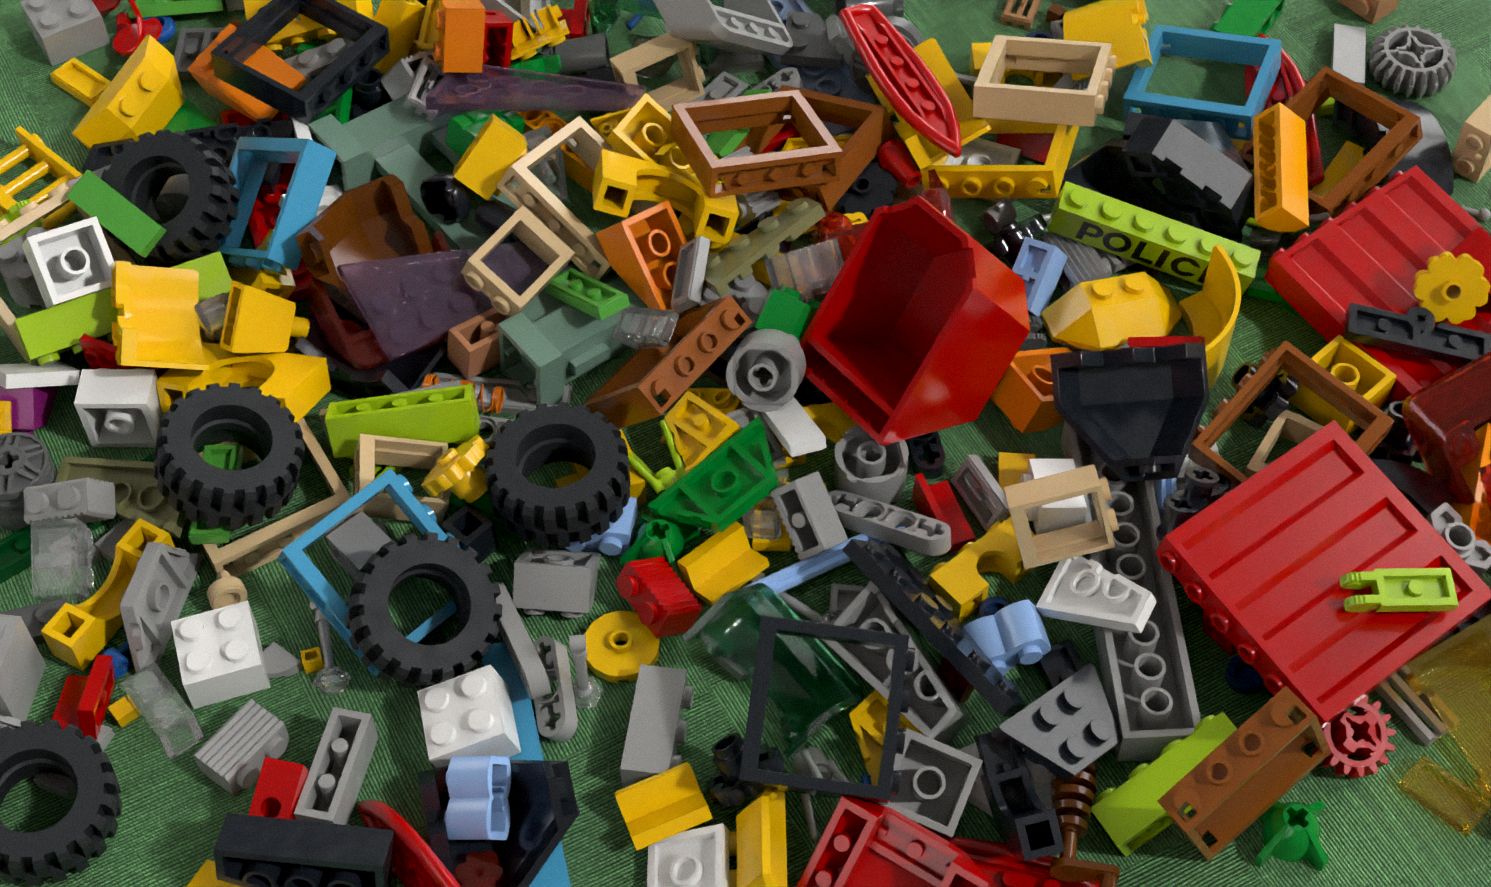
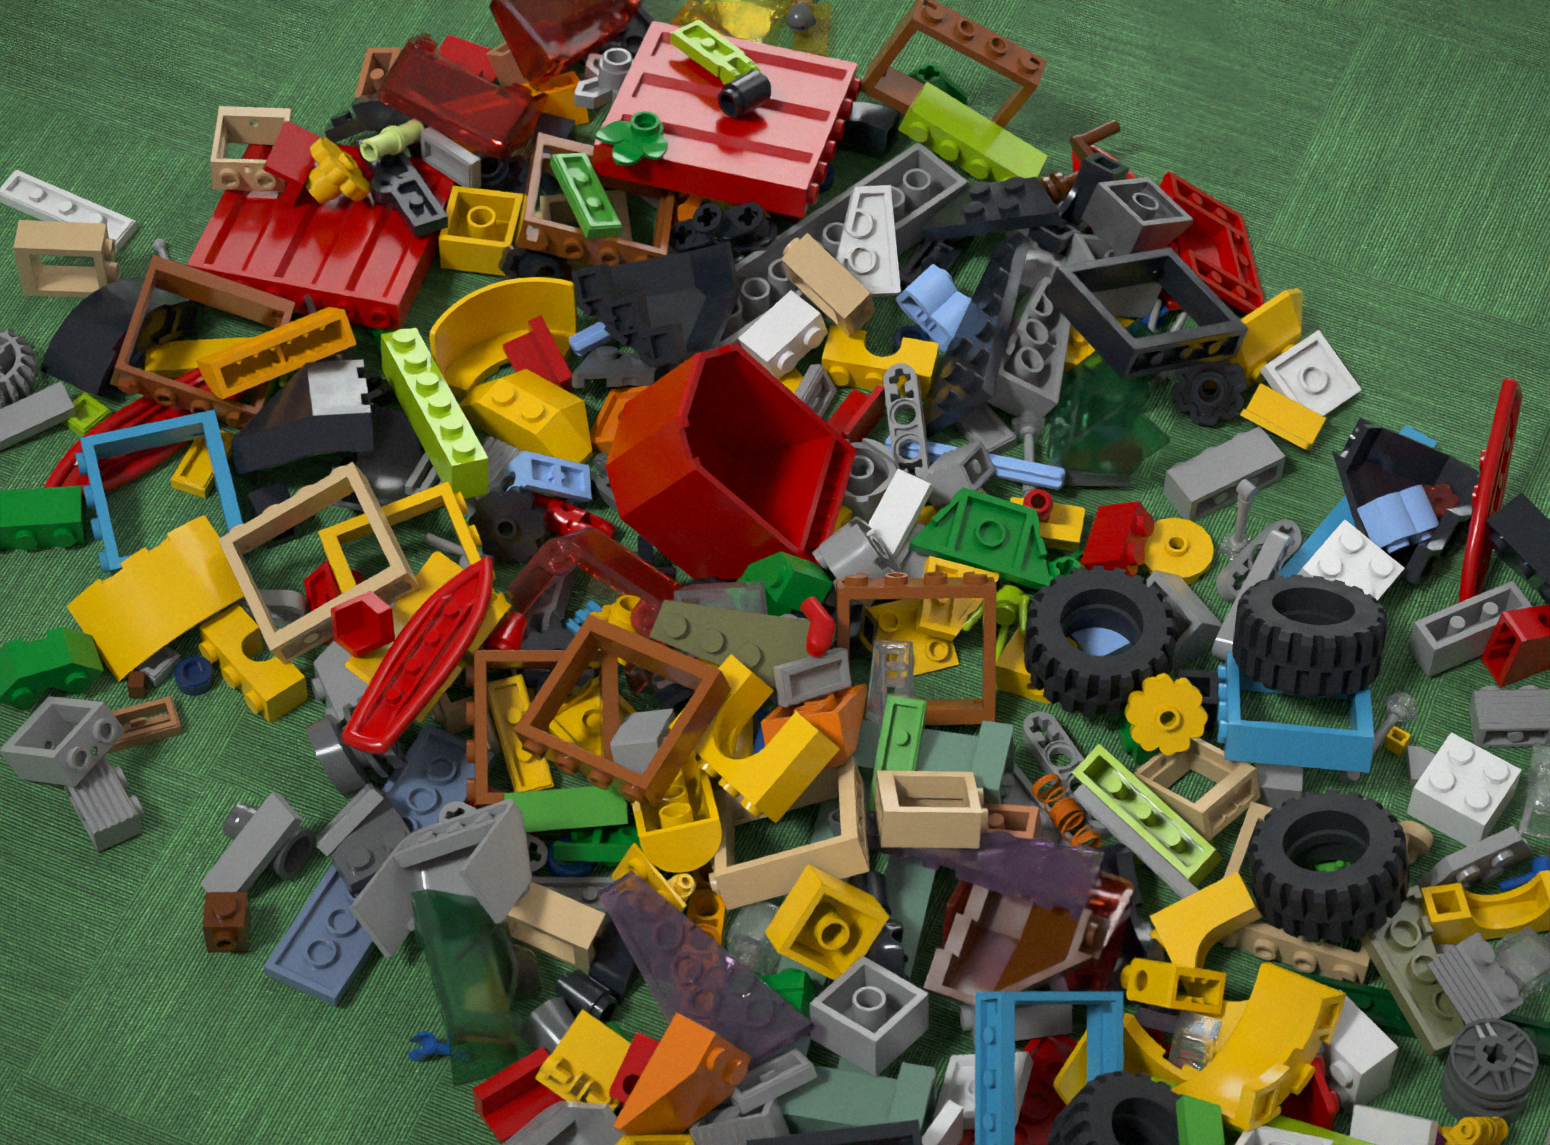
camera: 130 degrees left, 0 degrees up
none -> red panel [331,591,395,657]
none -> yellowish green pin [360,119,425,162]
none -> light grey tile [421,126,481,188]
none -> bright green tile [550,153,623,239]
none -> green plate [596,111,668,166]
none -> black brick [718,70,771,117]
none -> dark grey hinge [786,2,816,33]
none -> red arm [800,597,836,658]
none -> light grey brick [810,956,929,1077]
none -> red pin [1023,489,1053,523]
none -> flat silver slope [1081,177,1194,256]

